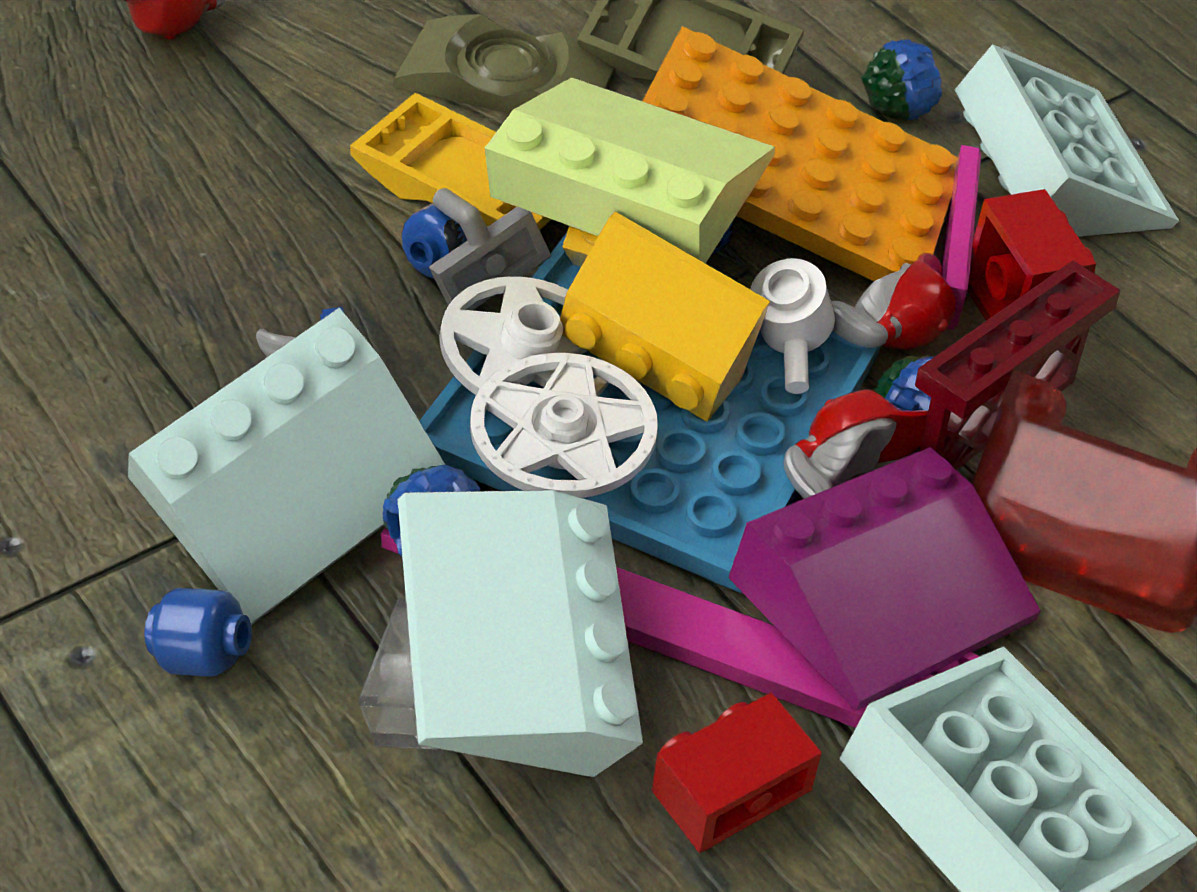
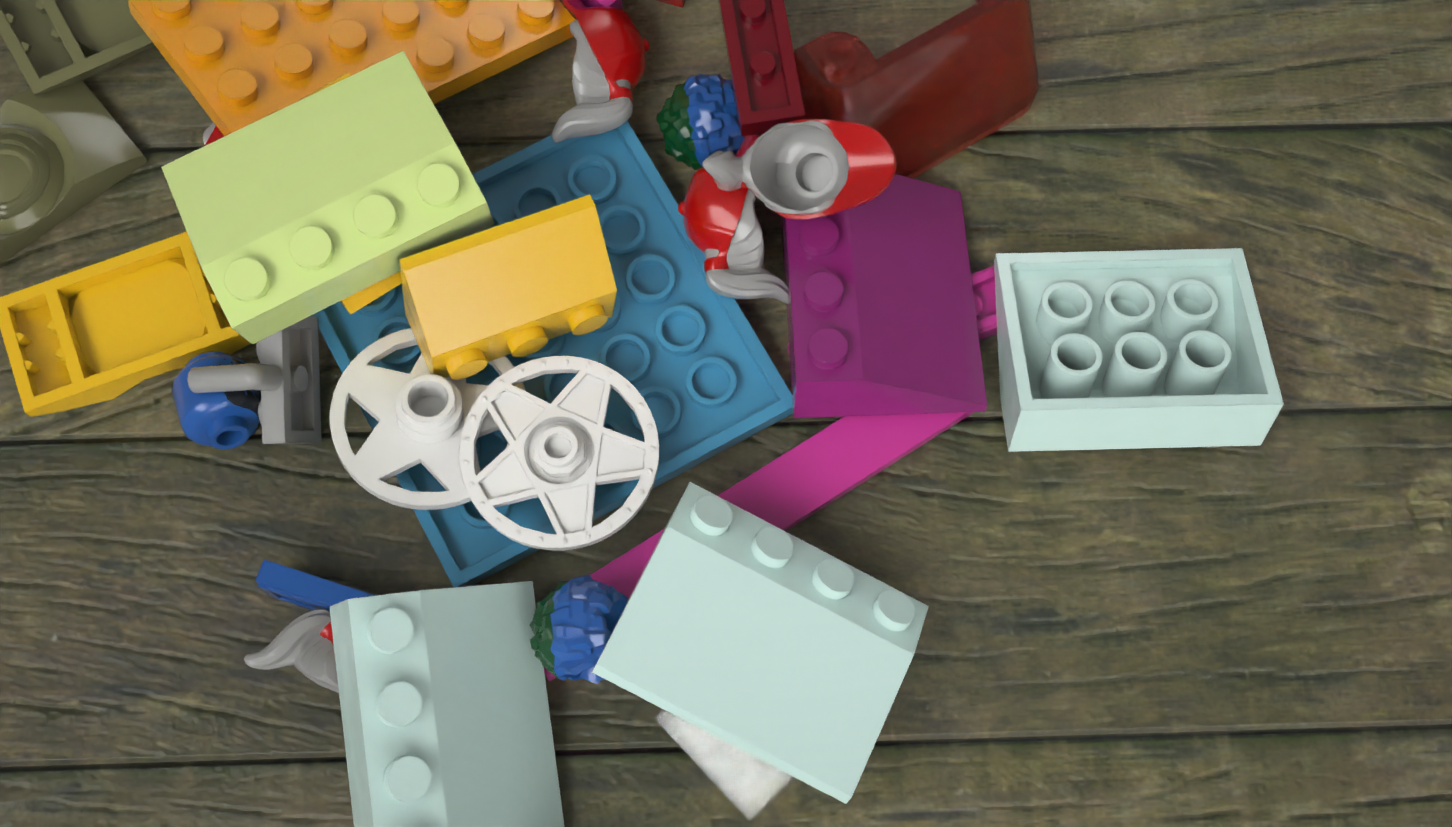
camera: 55 degrees left, 25 degrees up
red brick [652,692,822,854] -> none
white piece [750,259,835,394] -> none
none -> light grey hair [702,119,897,219]

